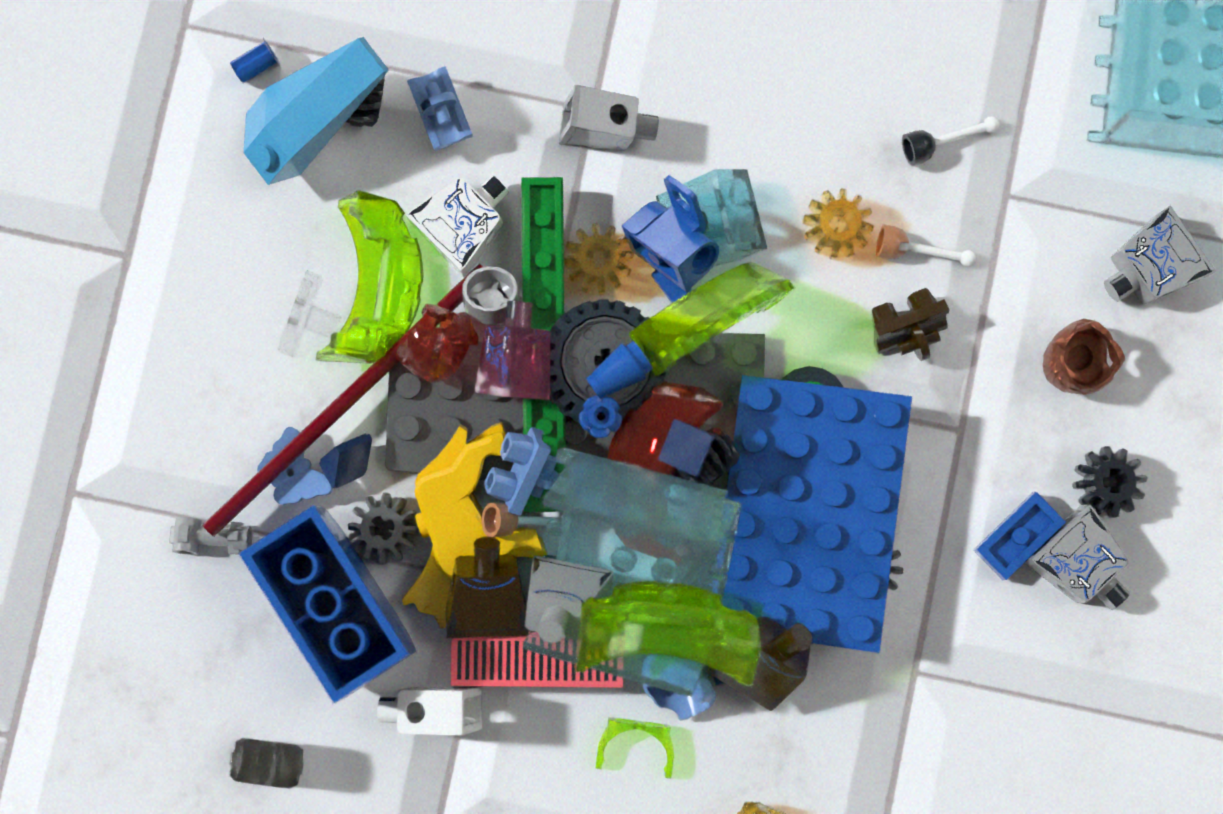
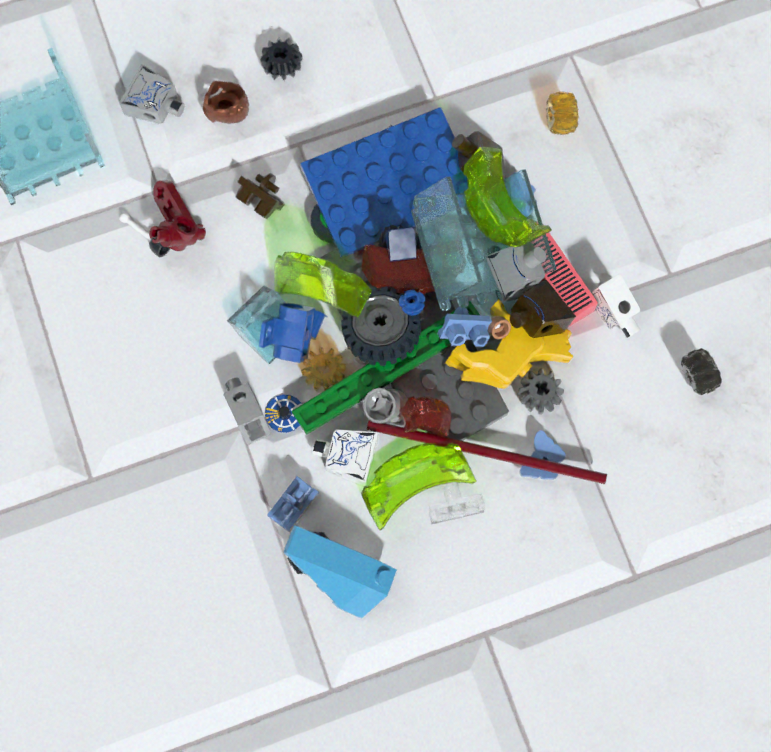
camera: 120 degrees left, 10 degrees down
light grey bar [169,517,253,555] -> none
blue piece [230,38,280,83] -> none
blue brick [239,505,416,704] -> none
dark blue slope [318,433,372,488] -> none
clear pink torso [475,301,550,400] -> none
blue cone [586,341,653,399] -> none
clear neon green cap [595,717,674,779] -> none
clear yellow gear [802,188,874,260] -> none
hinge [876,224,977,267] -> none
blue plate [973,492,1066,581] -> none
light grey torso [1025,505,1130,610] -> none
none -> dark red piece [149,180,206,251]
none -> blue piece [265,394,302,433]

